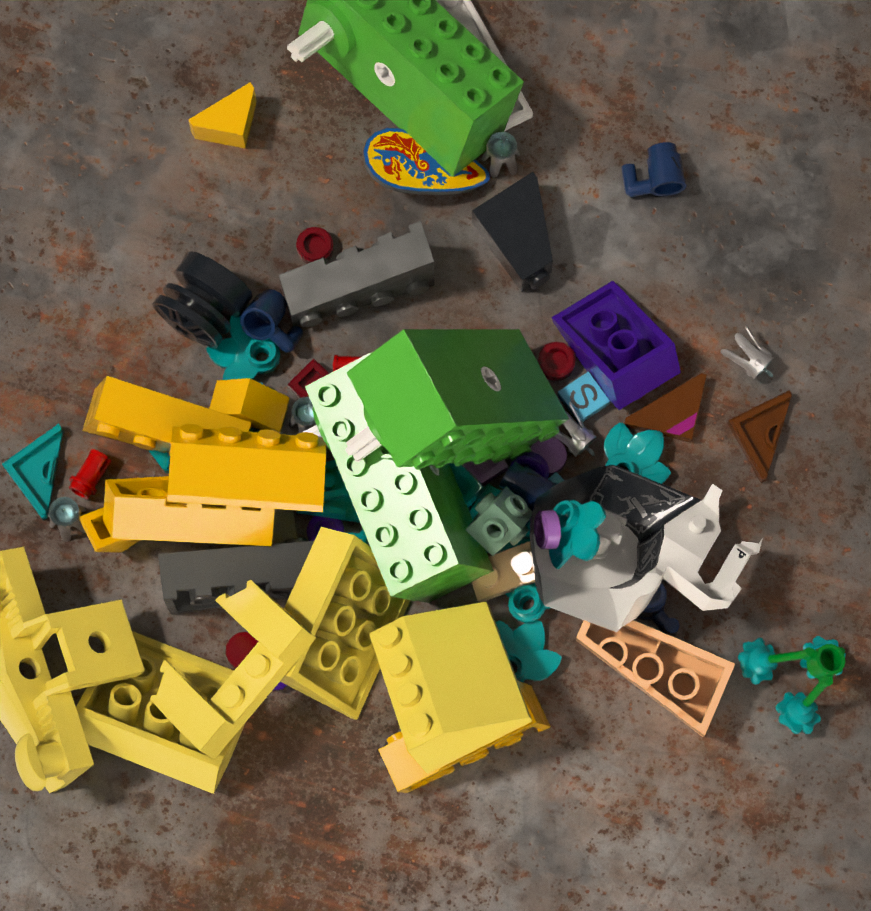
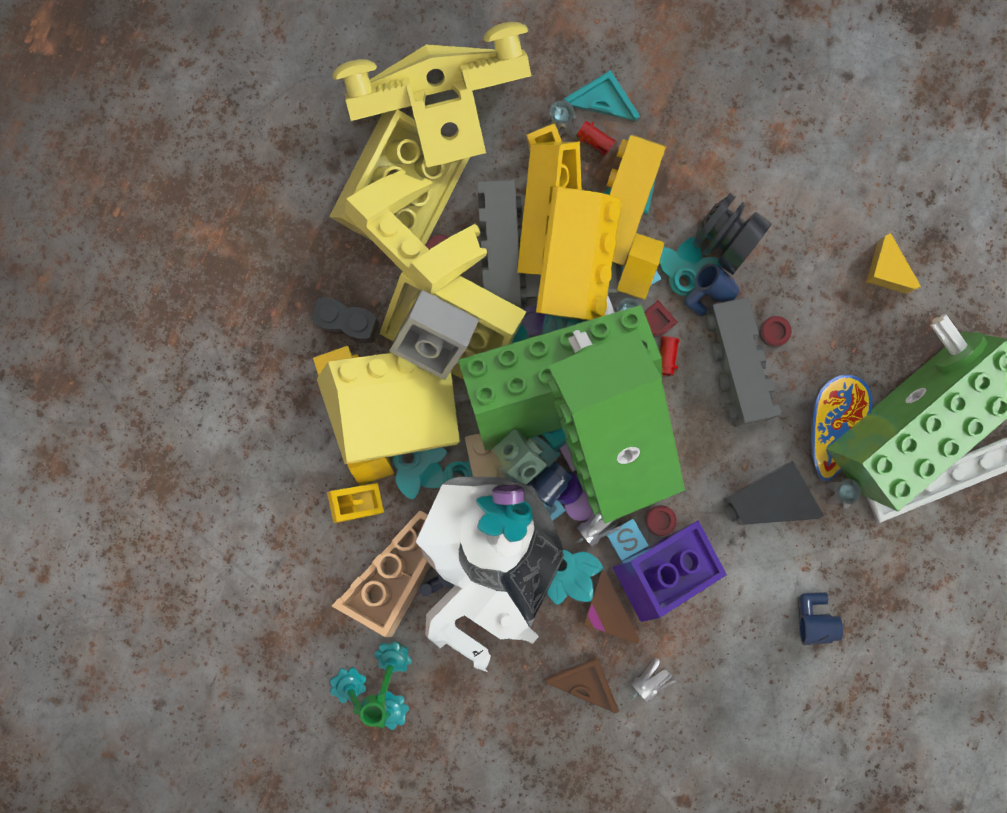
camera: 90 degrees right, 10 degrees up
none -> black brick [311,298,379,343]
none -> yellow slope [327,483,384,523]
none -> light grey brick [389,290,479,380]

